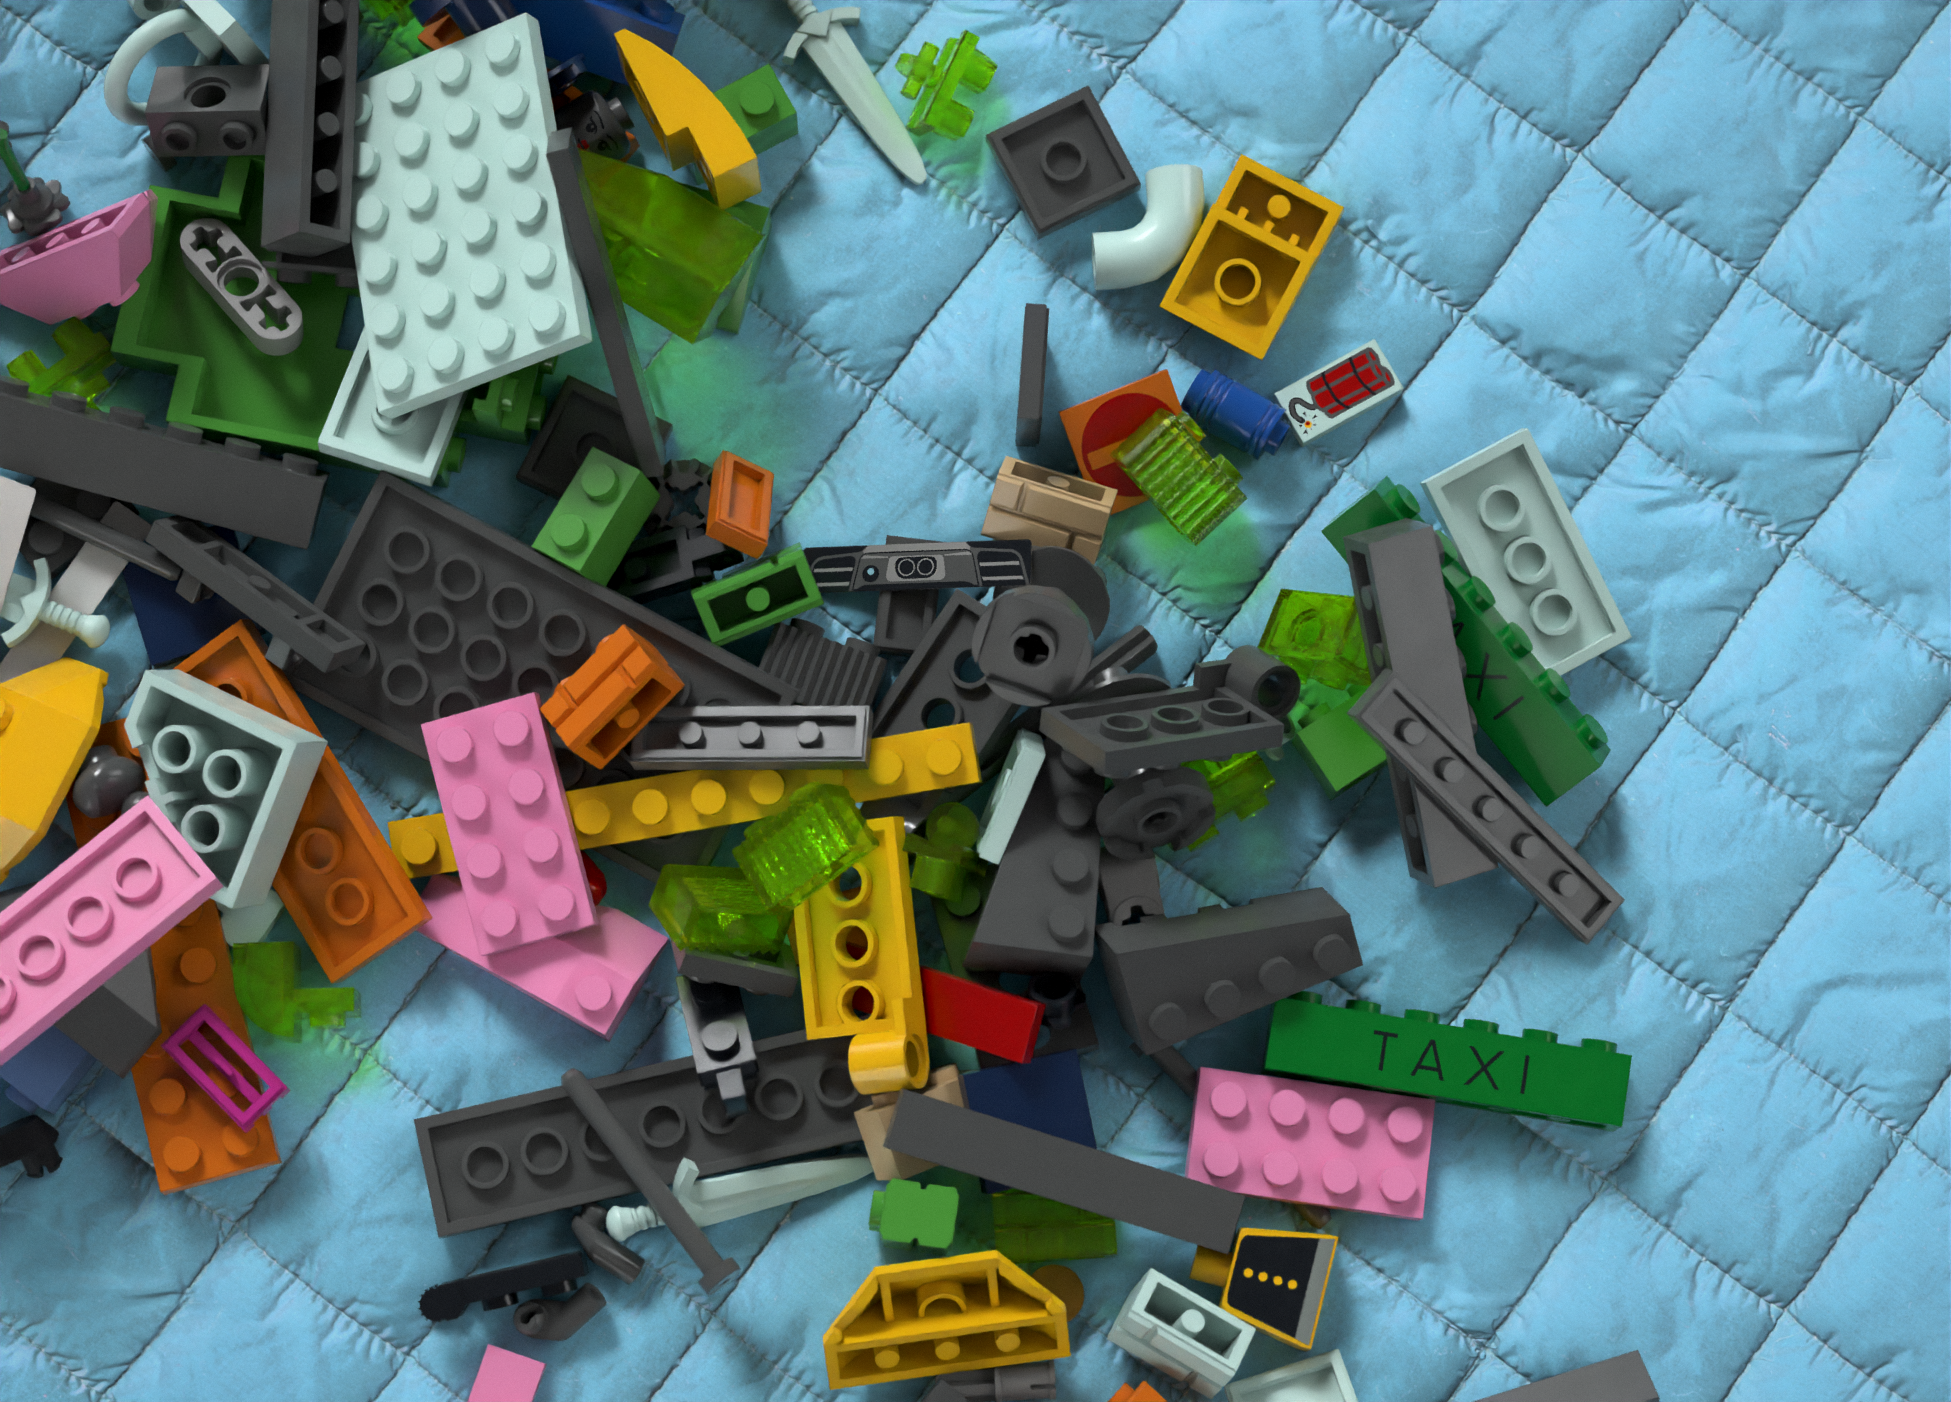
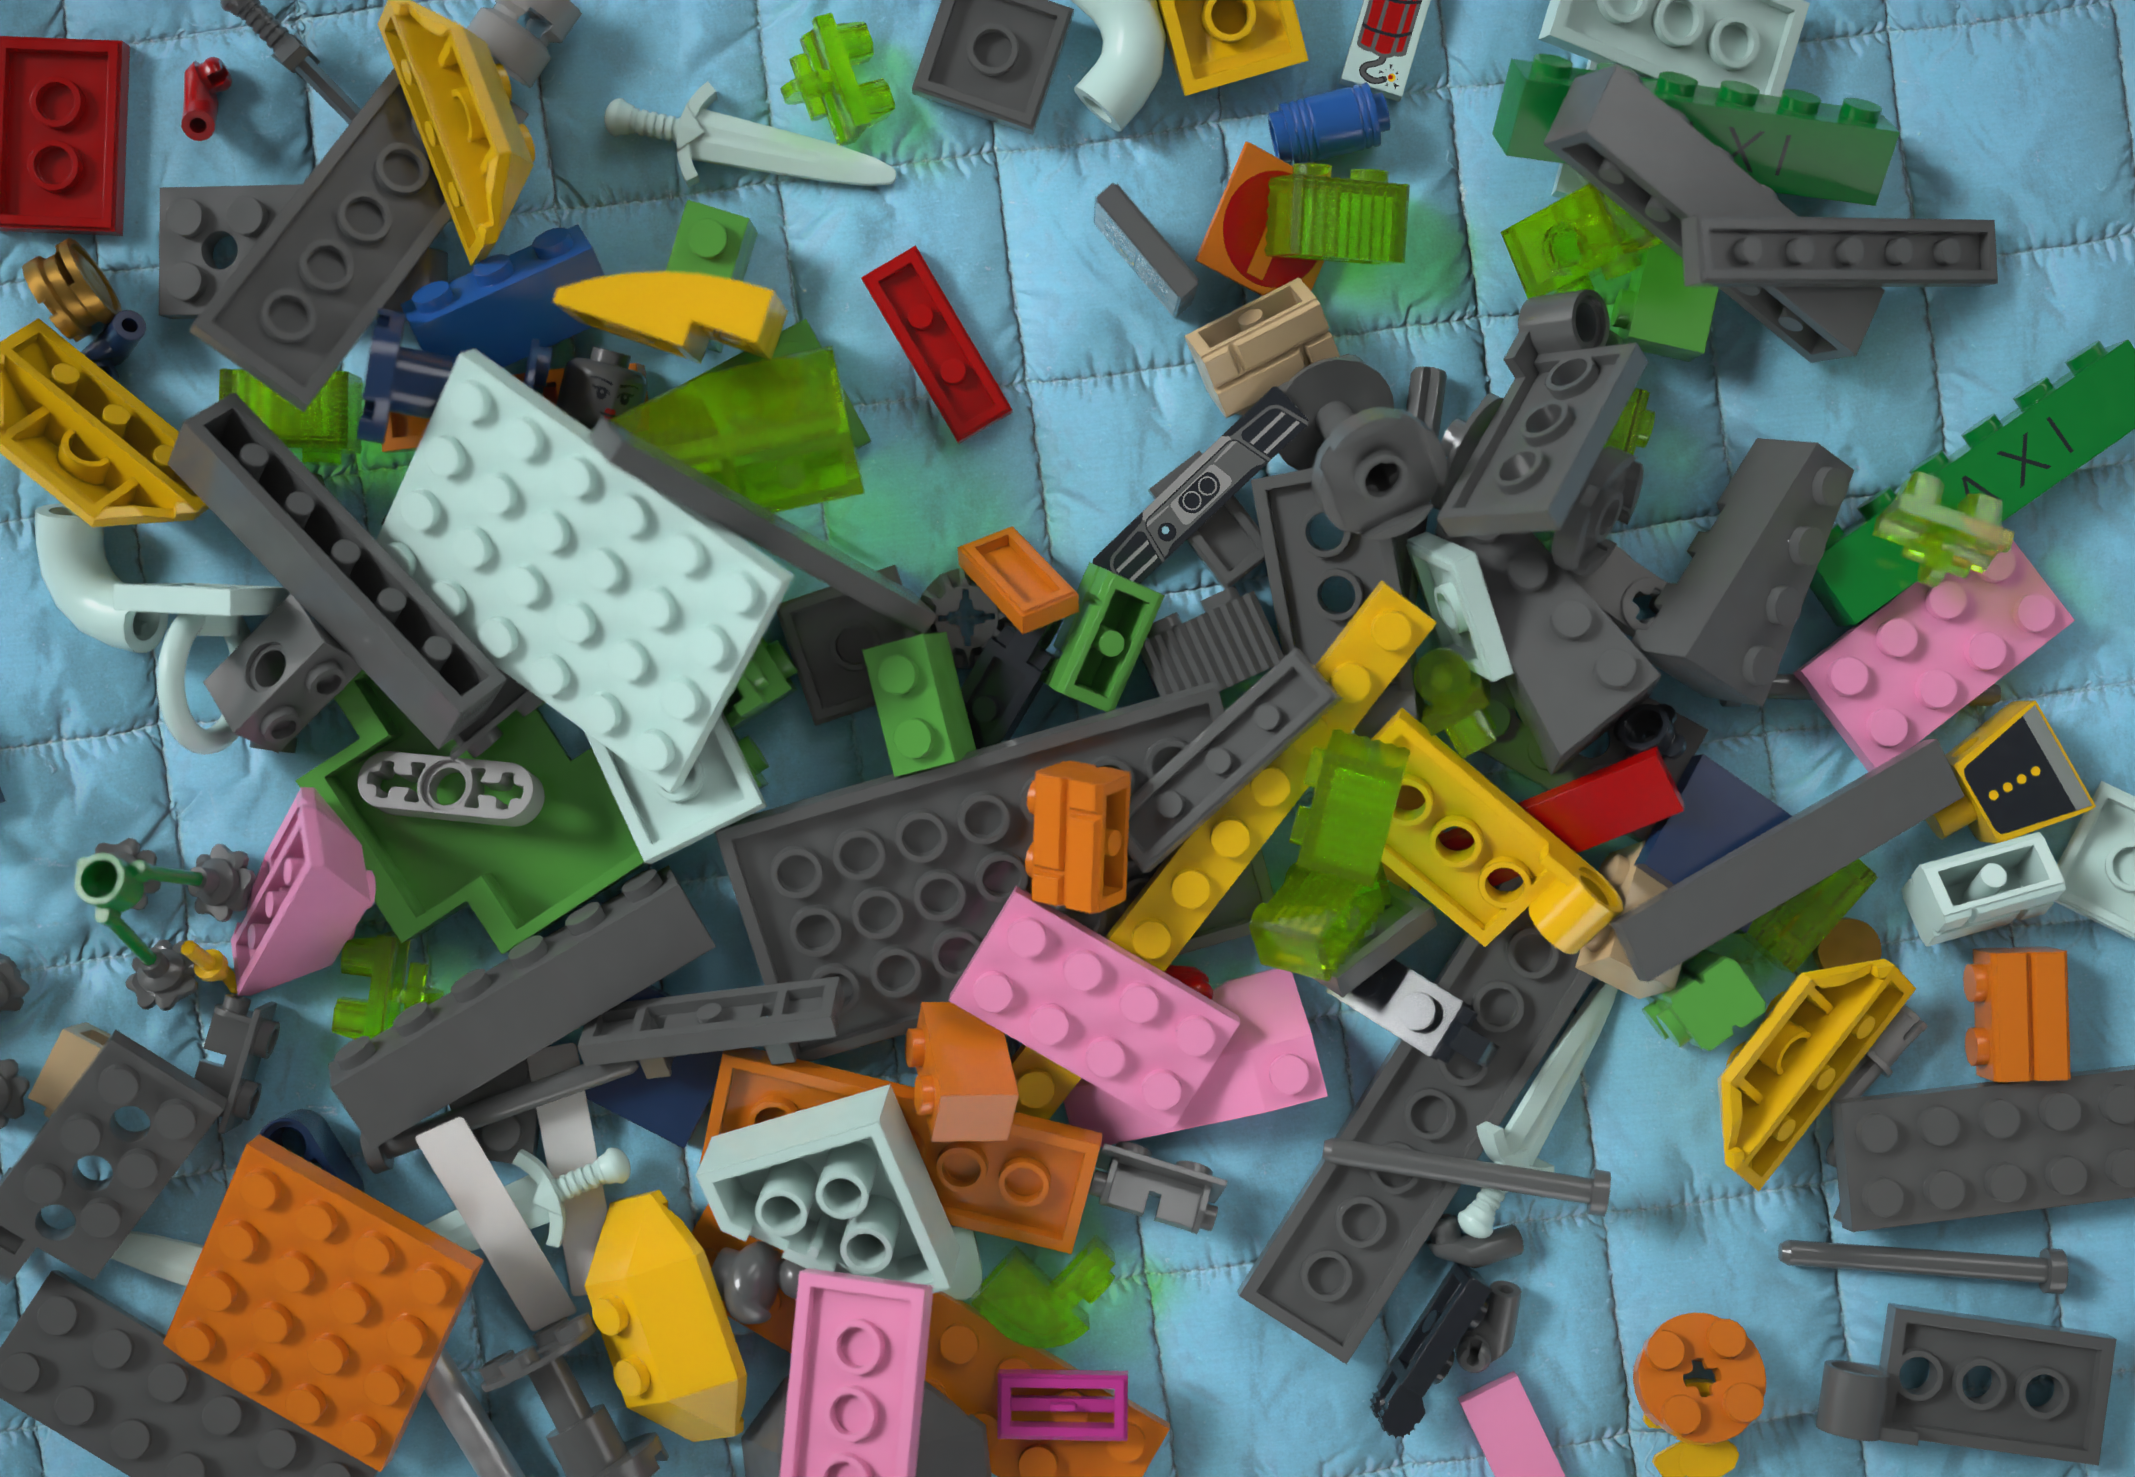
camera: 40 degrees left, 10 degrees up
none -> red tile [861,245,1013,444]
none -> orange brick [905,1002,1019,1142]
none -> dark grey hinge [1088,1142,1228,1234]
none -> clear neon green hips [1873,471,2014,588]

